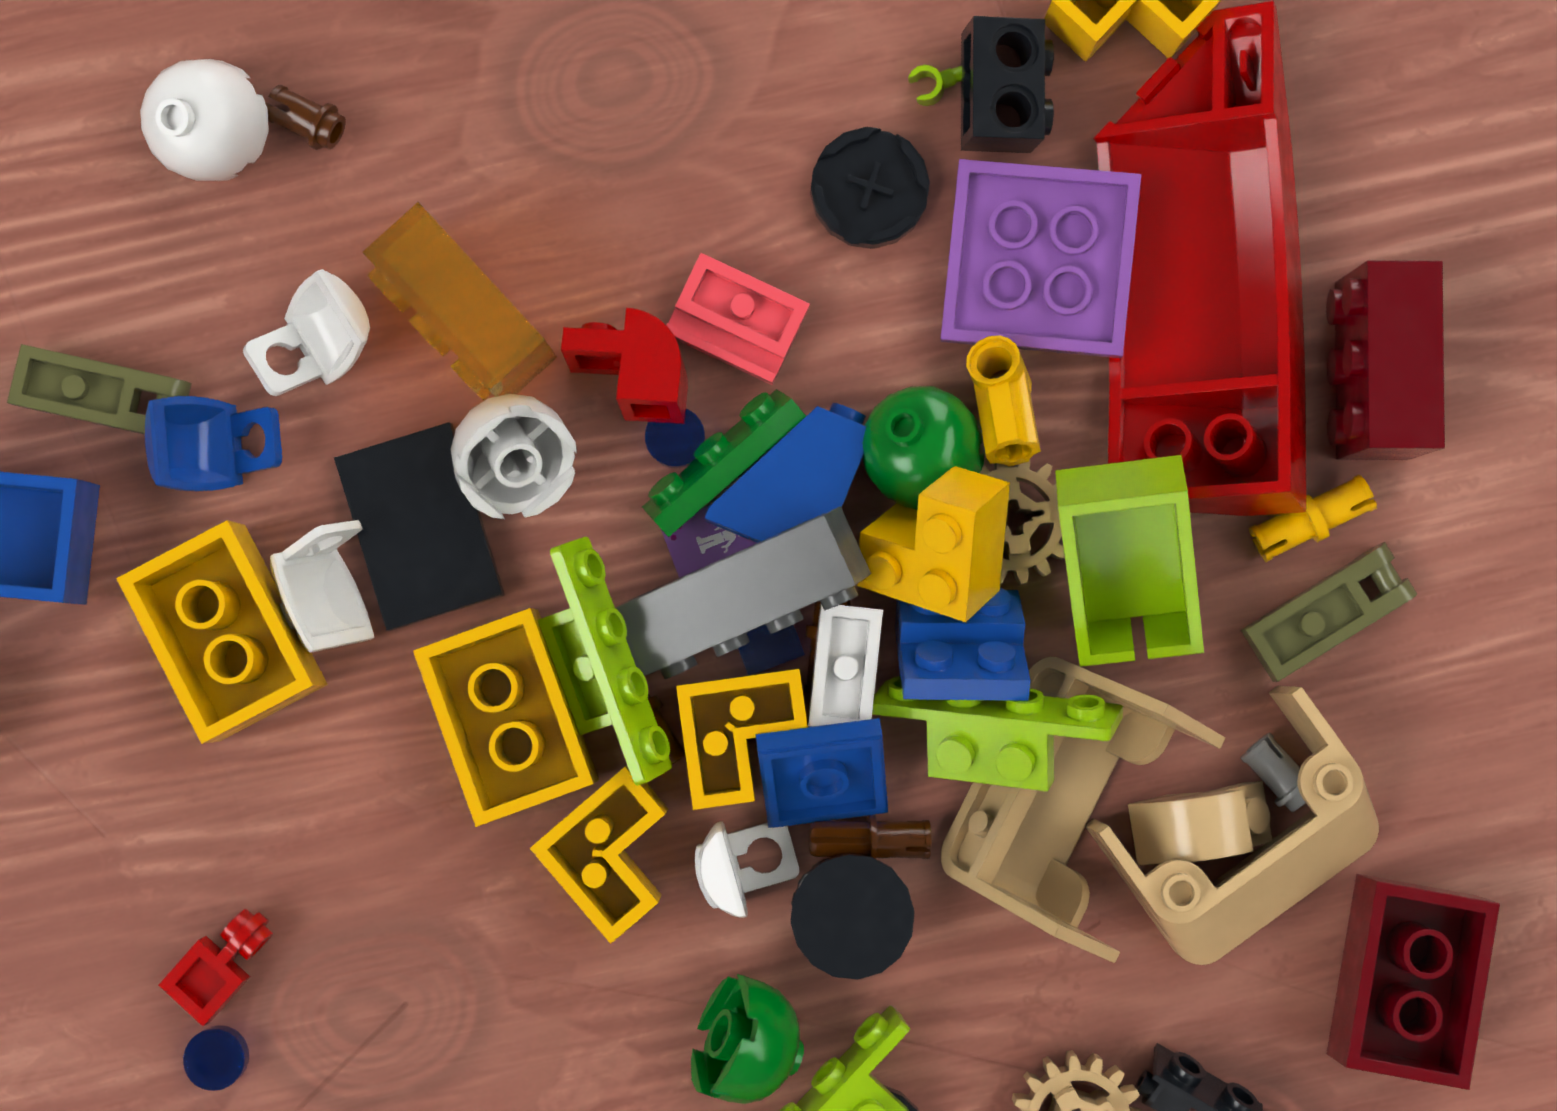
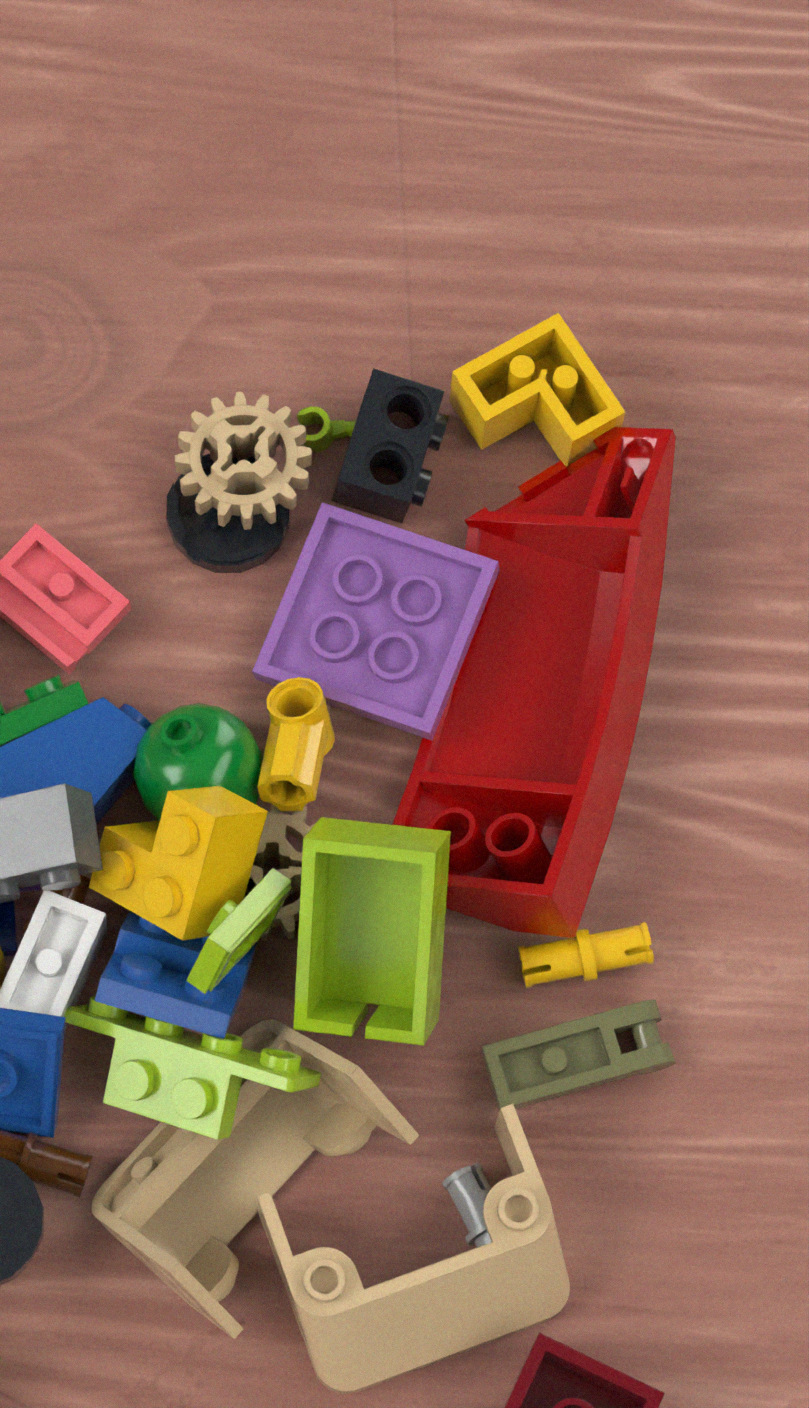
camera: 15 degrees right, 15 degrees down
tan brick [1128,781,1272,865] -> none
dark red brick [1326,260,1445,460] -> none
none -> tan gear [175,392,312,530]
none -> lime plate [186,868,292,994]

